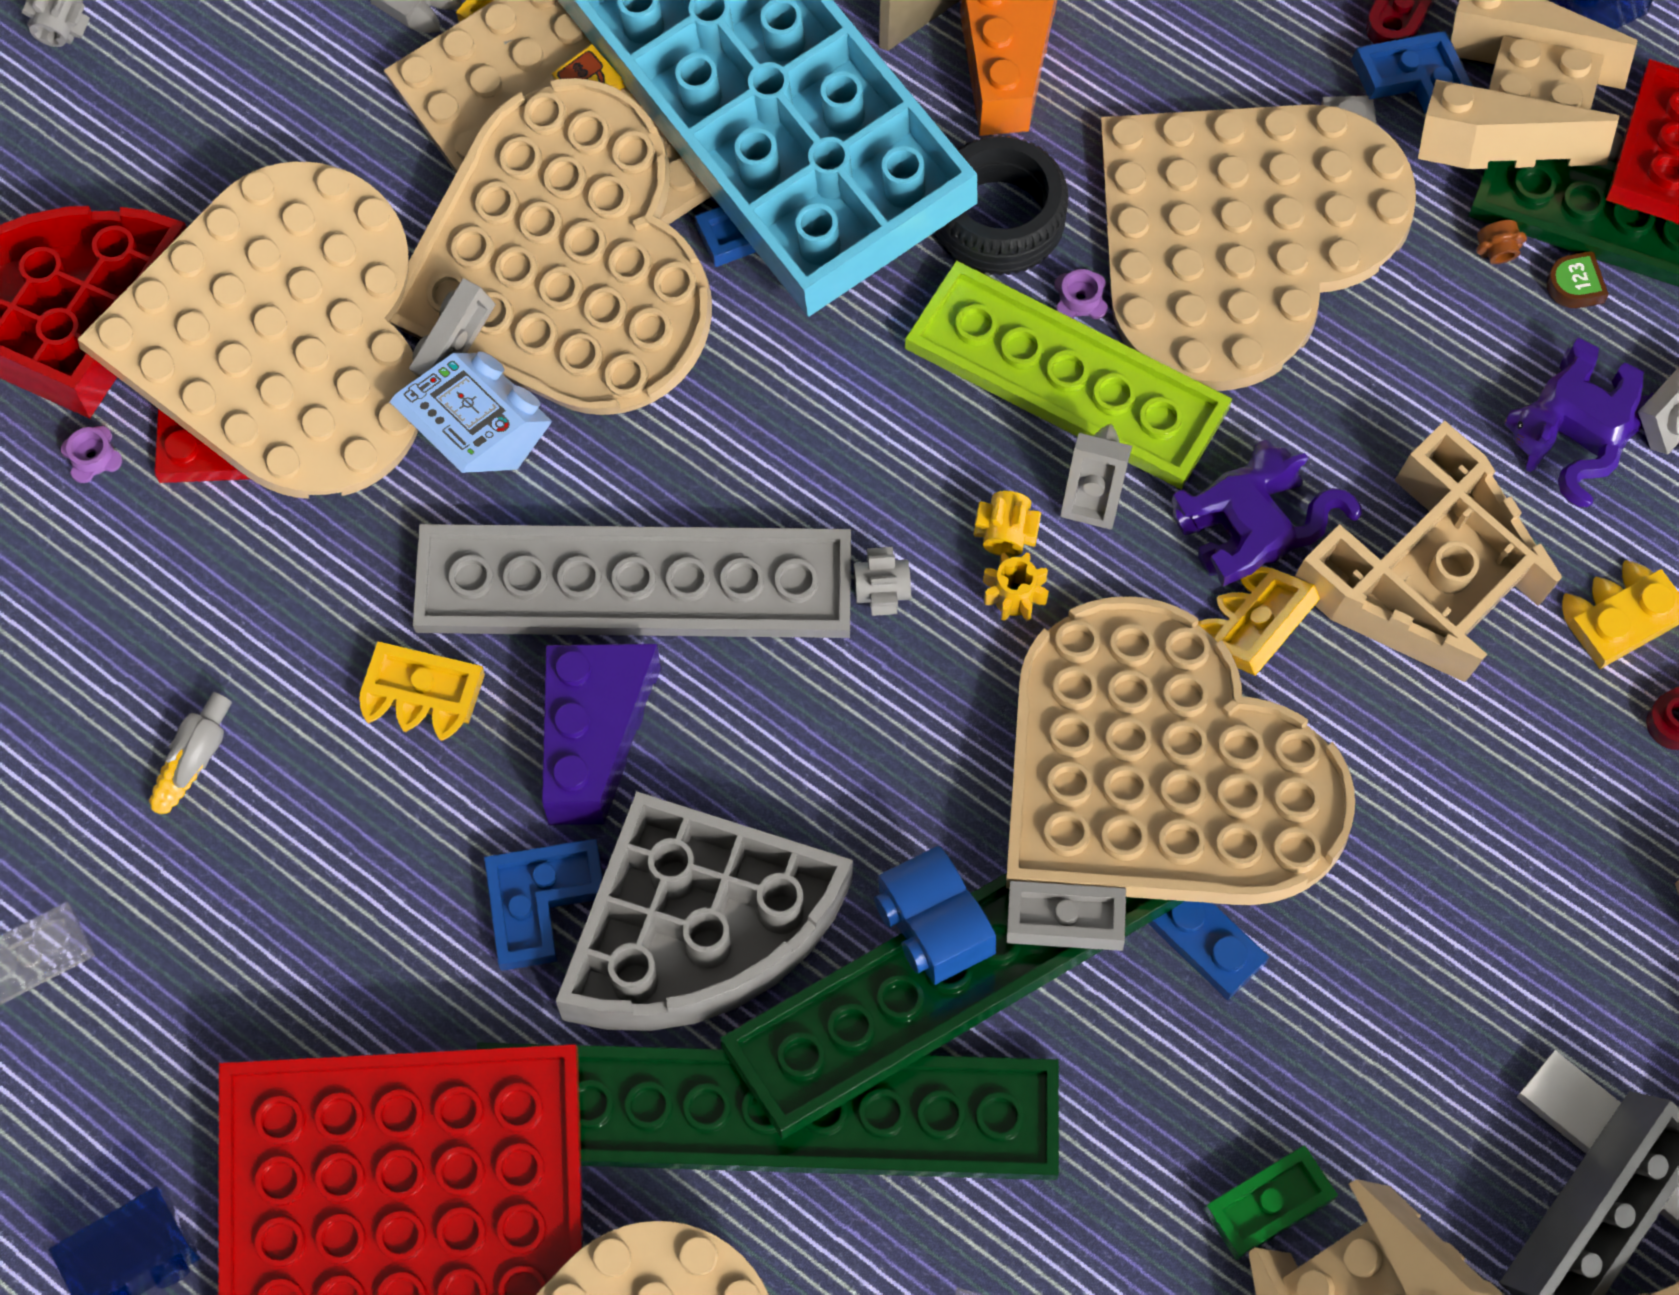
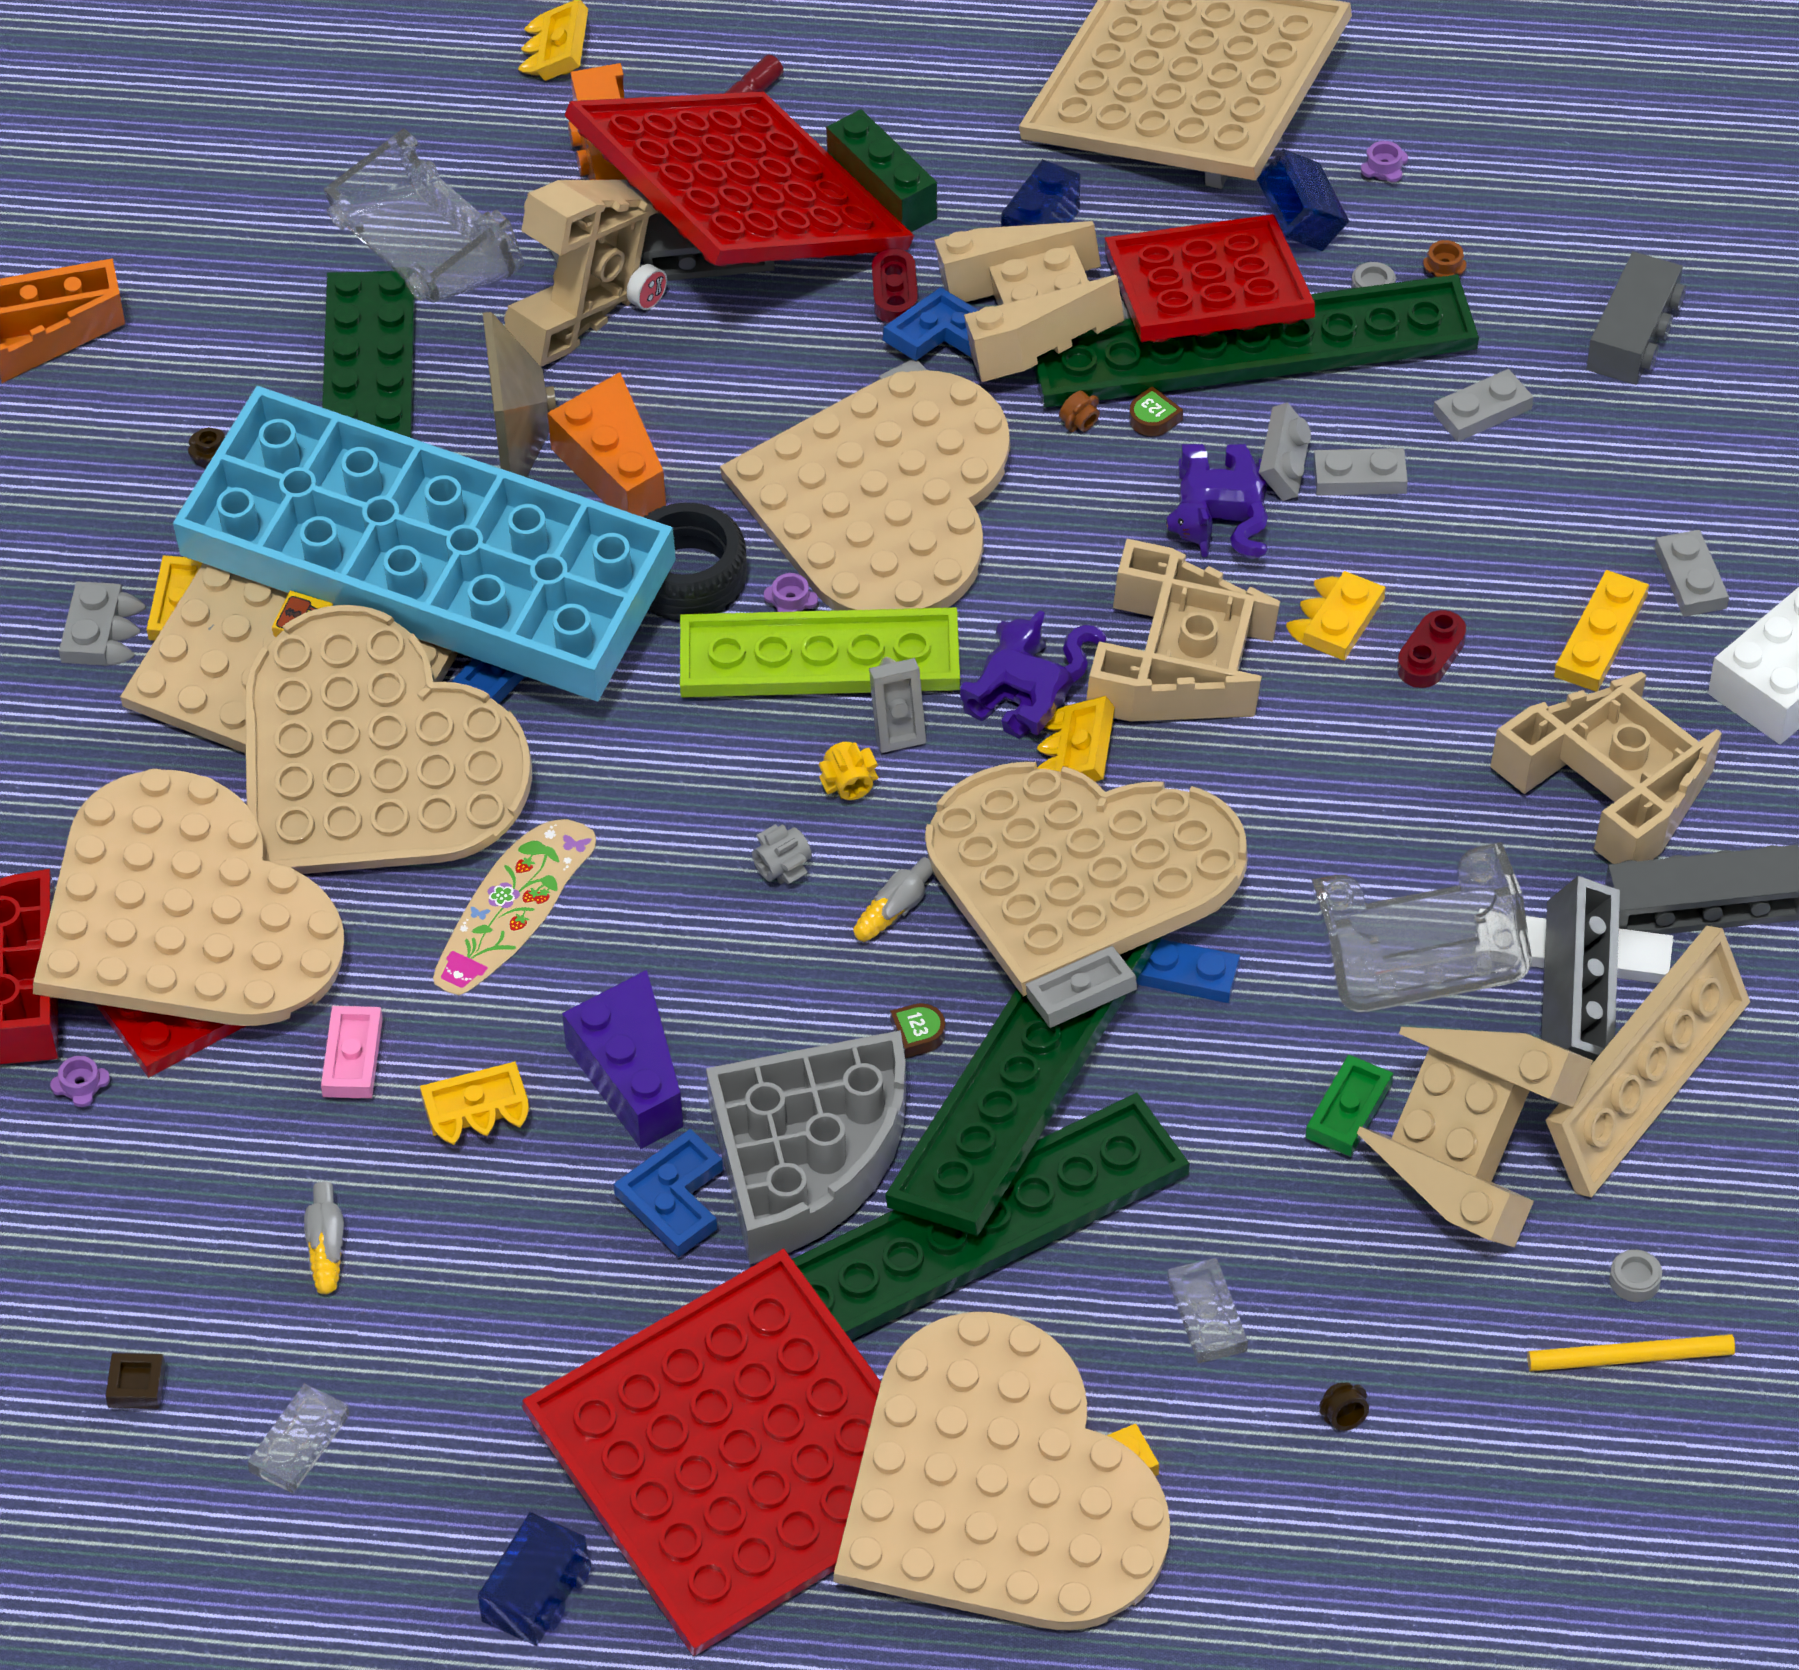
camera: 30 degrees left, 15 degrees down
light blue slope [390,352,552,473] -> none
light grey plate [409,278,496,377] -> none
light grey plate [413,524,851,638] -> none
blue brick [874,845,996,984] -> none
yellow gear [983,552,1049,621] -> none
none -> bright pink plate [321,1006,383,1099]
none -> tan sticker [433,819,596,995]
none -> light grey piece [853,857,933,942]
none -> tile [890,1003,945,1058]
none -> clear windscreen [1312,842,1532,1012]

